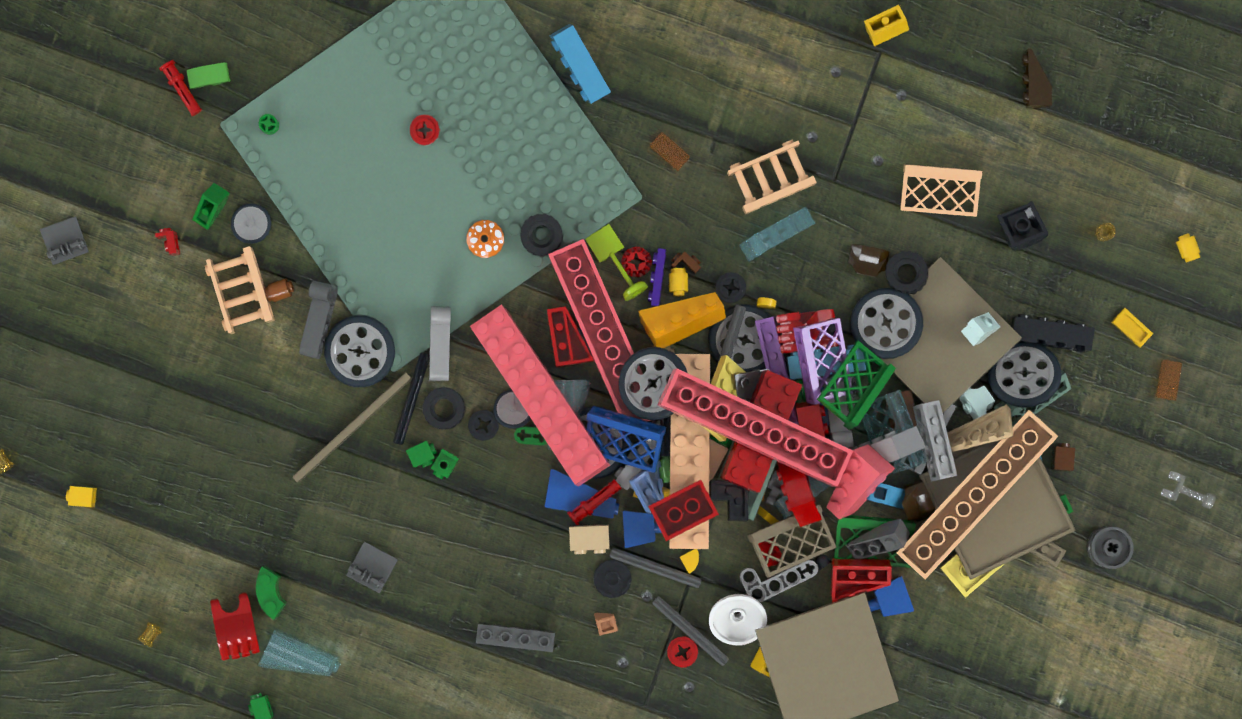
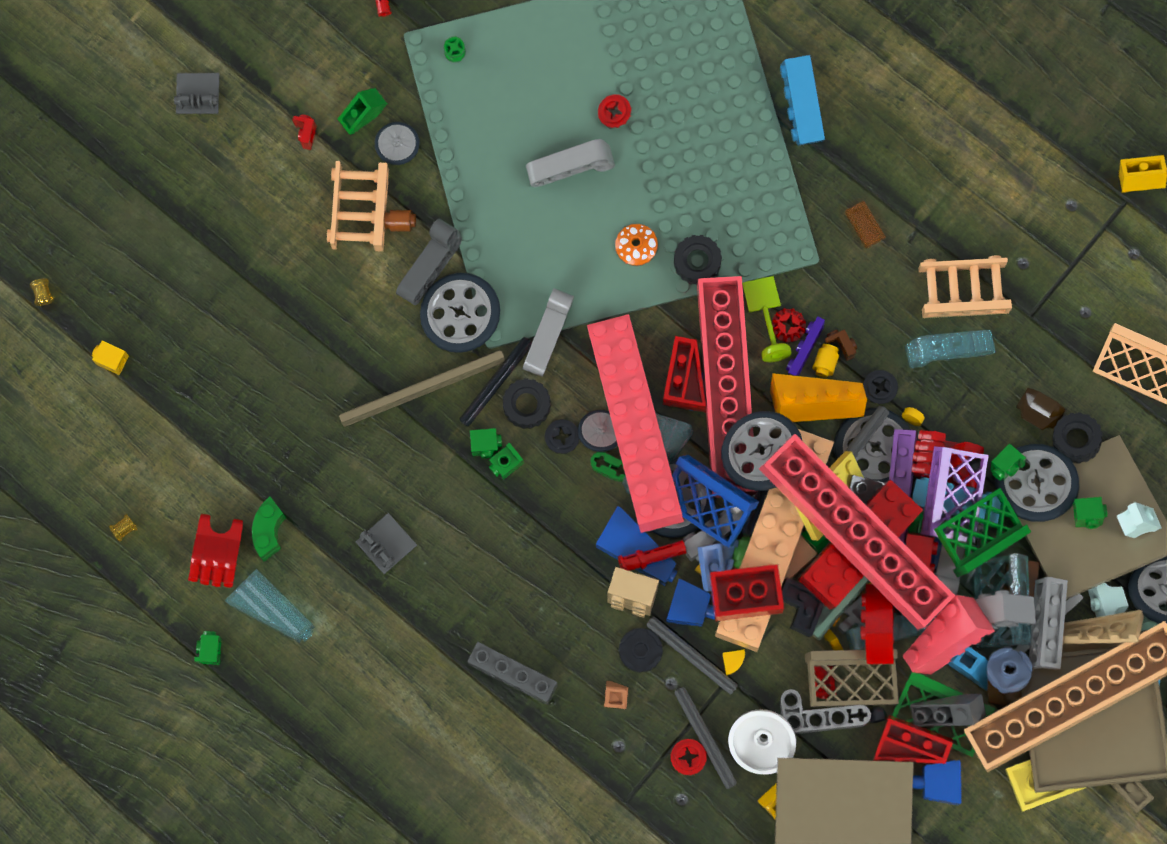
camera: 25 degrees right, 10 degrees down
none -> light grey beam [526,139,615,187]
none -> sand blue plate [986,647,1032,693]
none -> green brick [990,444,1026,481]
none -> green brick [1073,497,1107,529]

